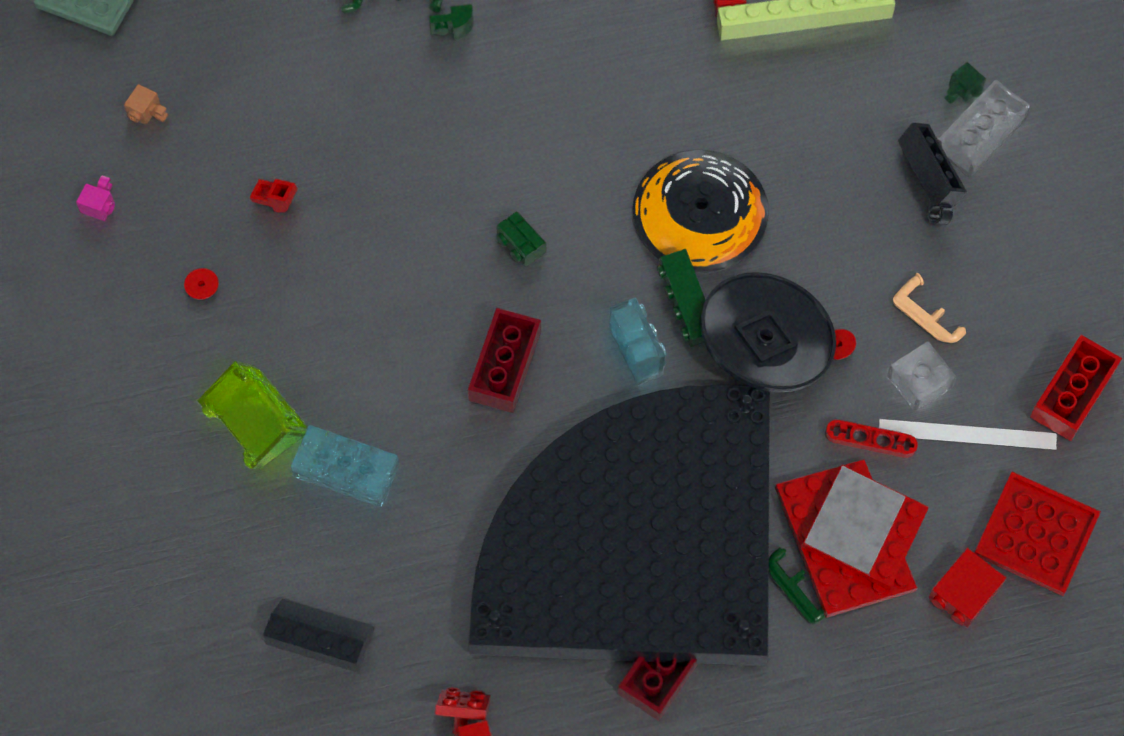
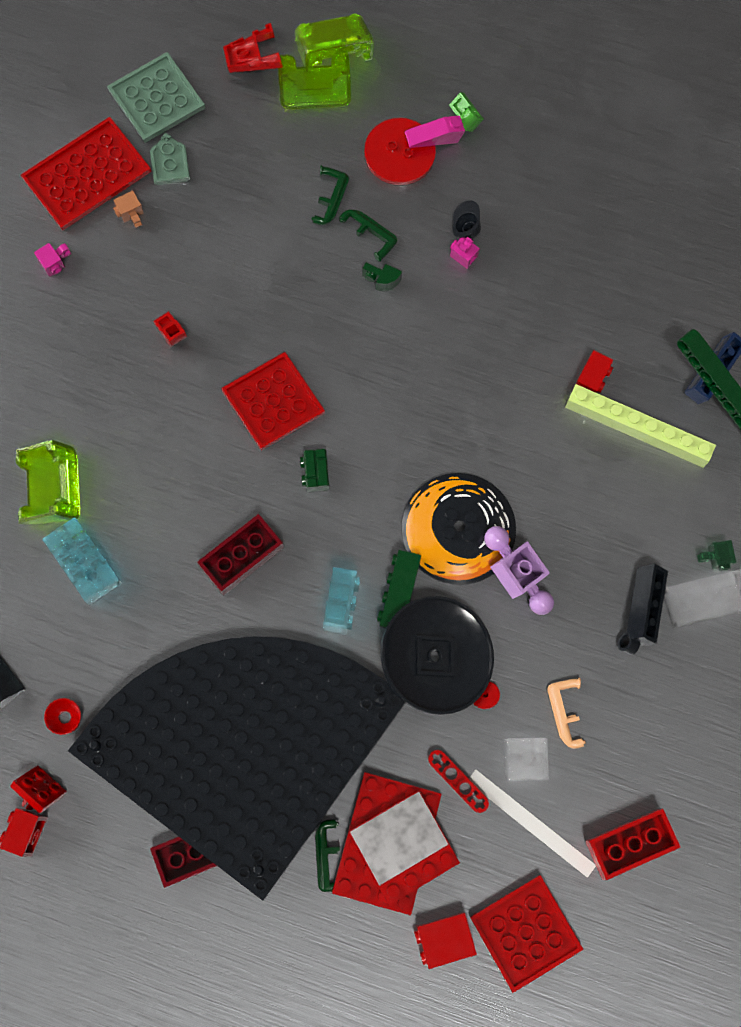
camera: 30 degrees right, 10 degrees up
red piece [184,268,219,300] -> none
none -> red plate [21,117,152,231]
none -> red piece [44,698,82,735]
none -> sand green tile [150,132,190,185]
none -> red plate [221,352,325,451]
none -> lavender brick [484,526,554,615]

